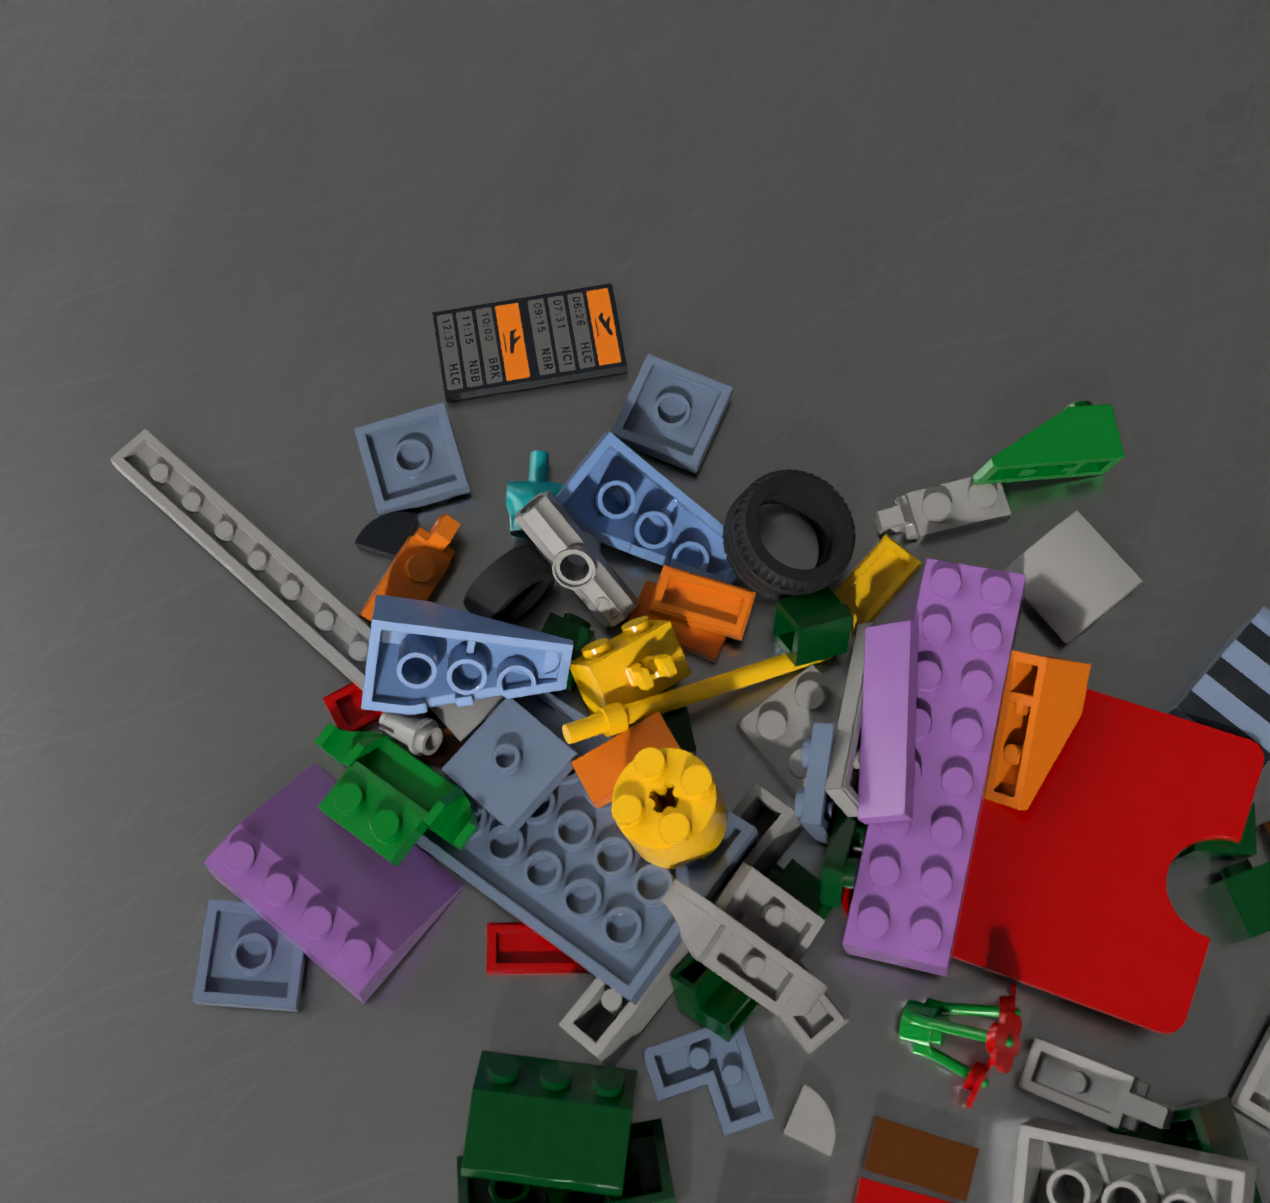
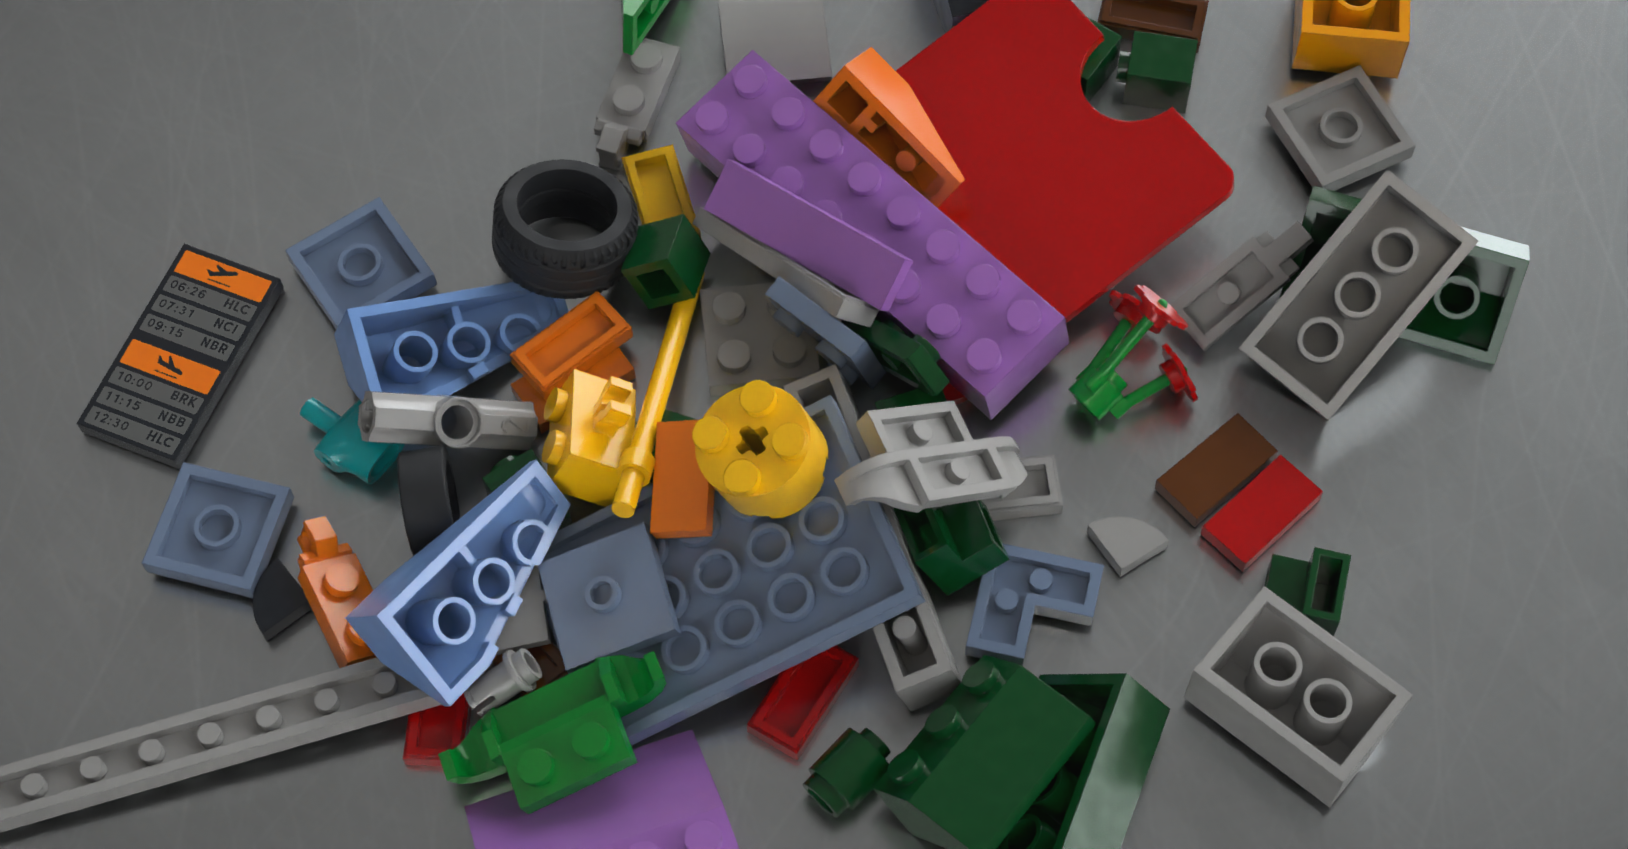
camera: 60 degrees left, 10 degrees down
none -> dark green brick [802,728,891,818]

